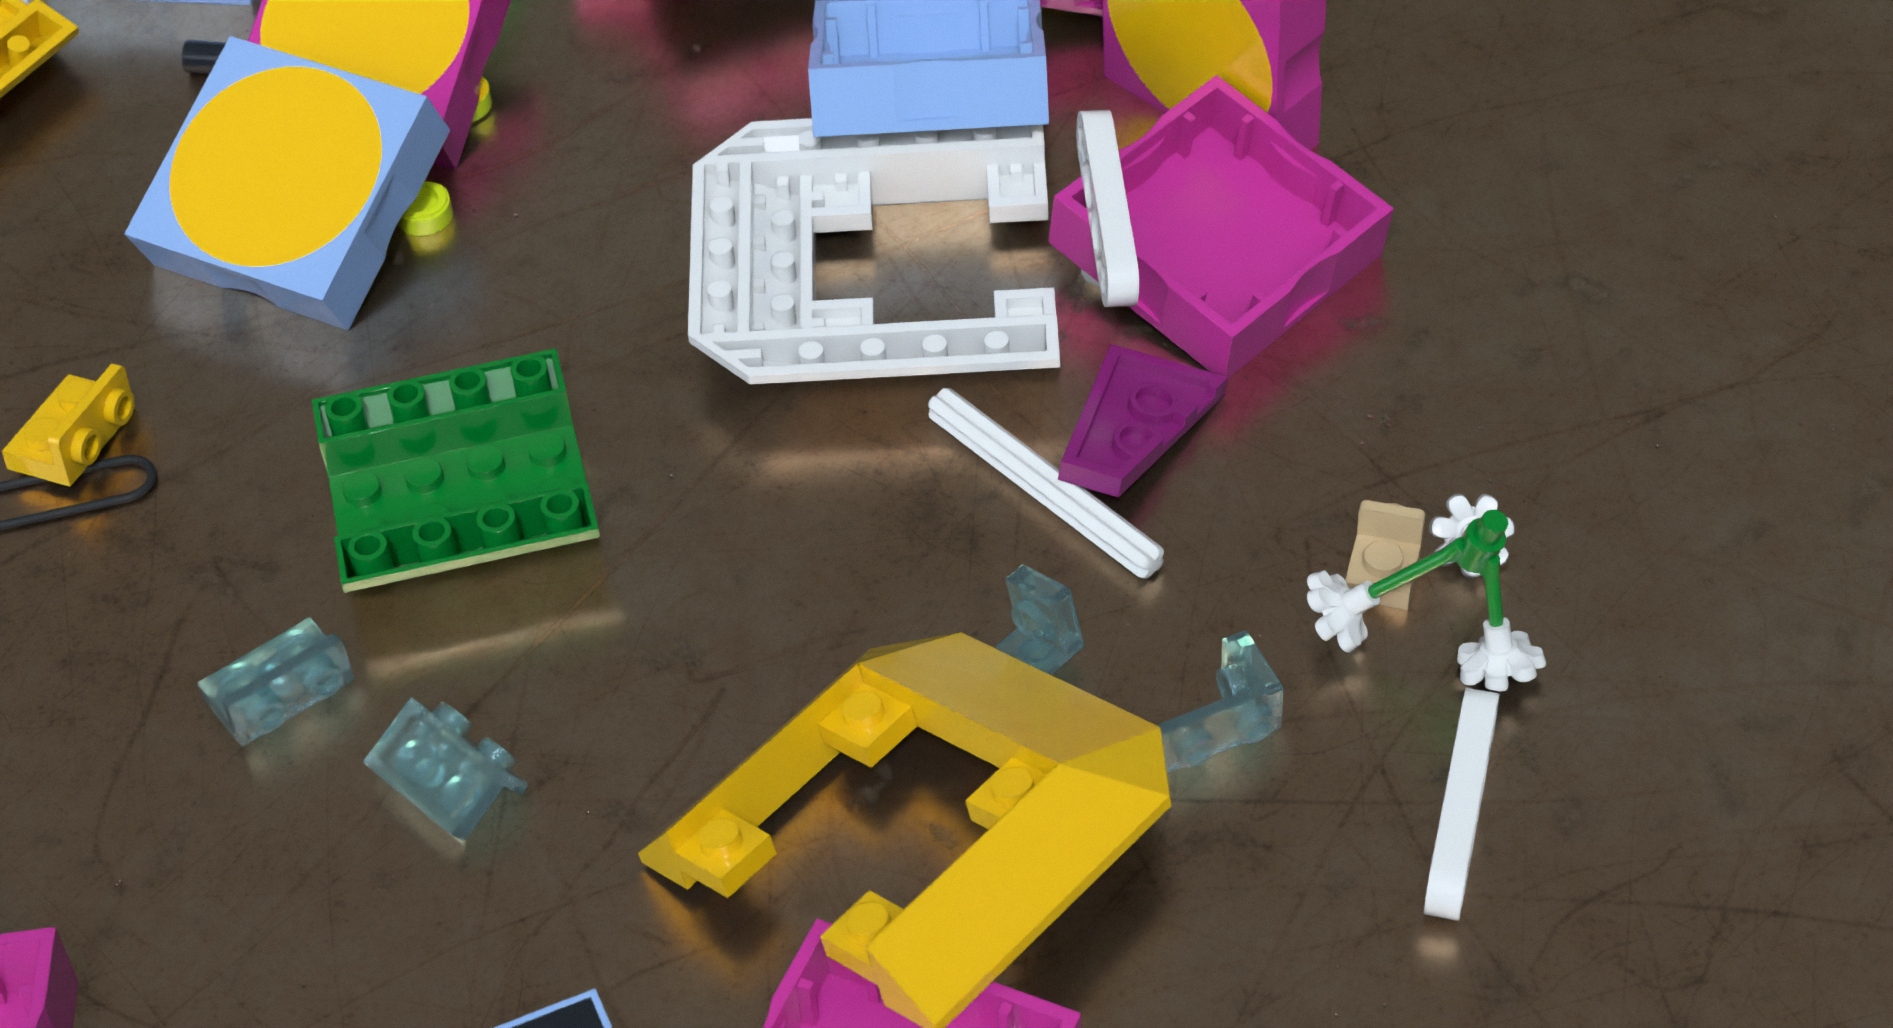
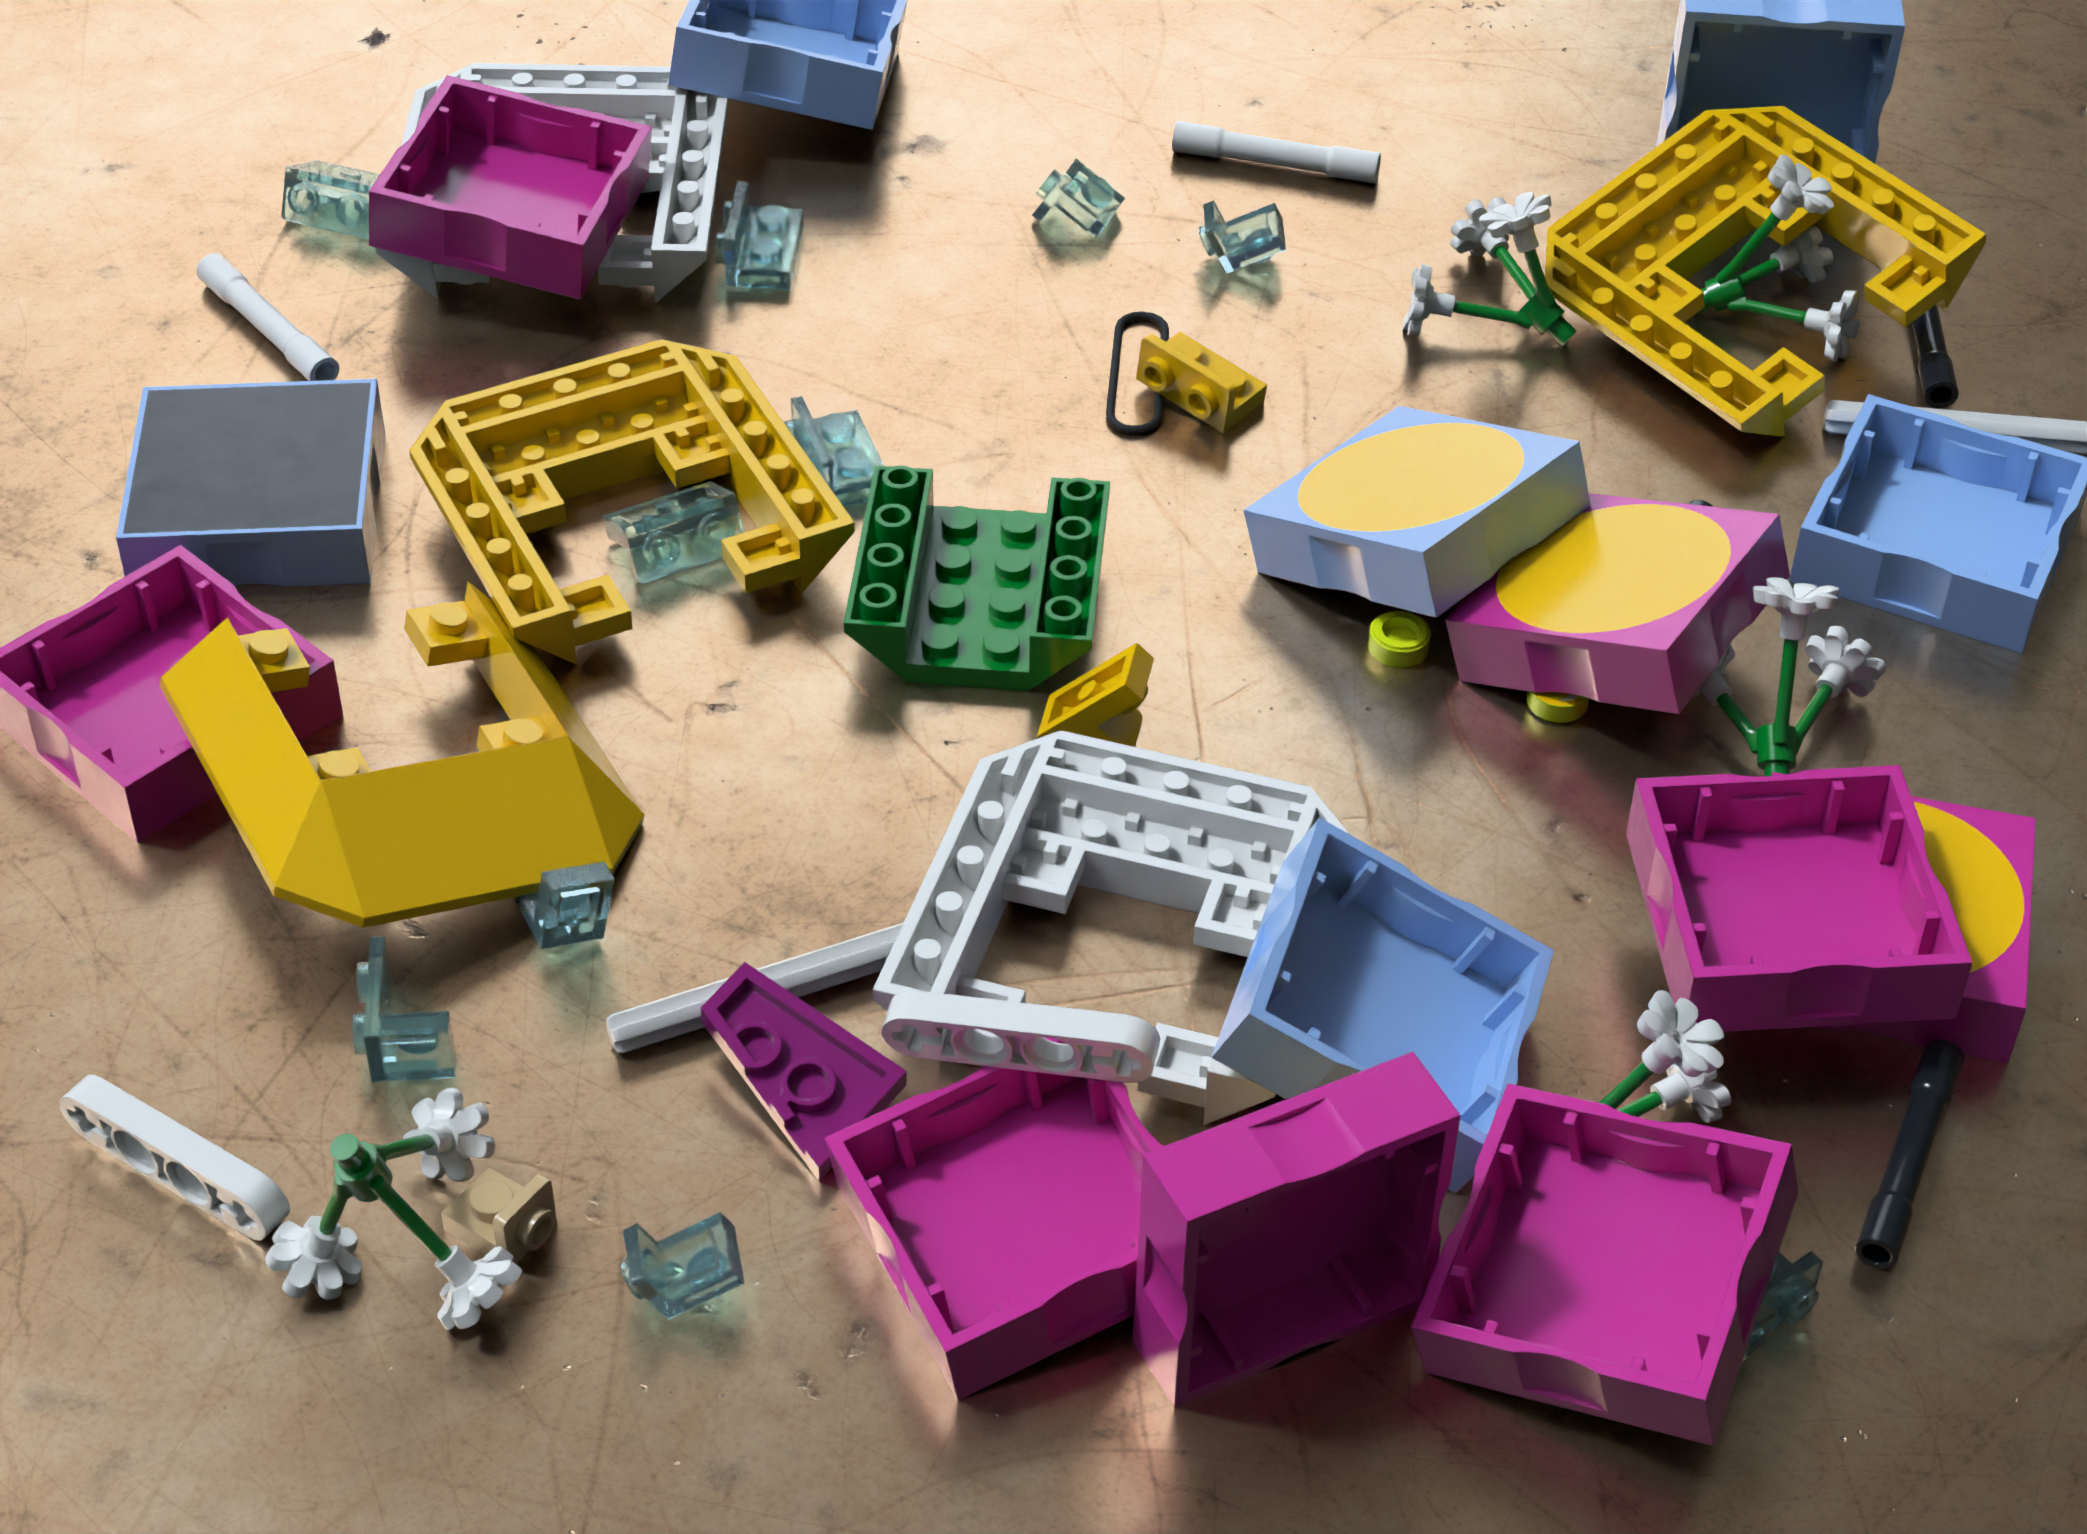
camera: 105 degrees right, 5 degrees down
none -> yellow slope [409,339,855,664]
none -> clear light blue bracket [621,1212,745,1320]
none -> yellow slope [1037,643,1154,747]

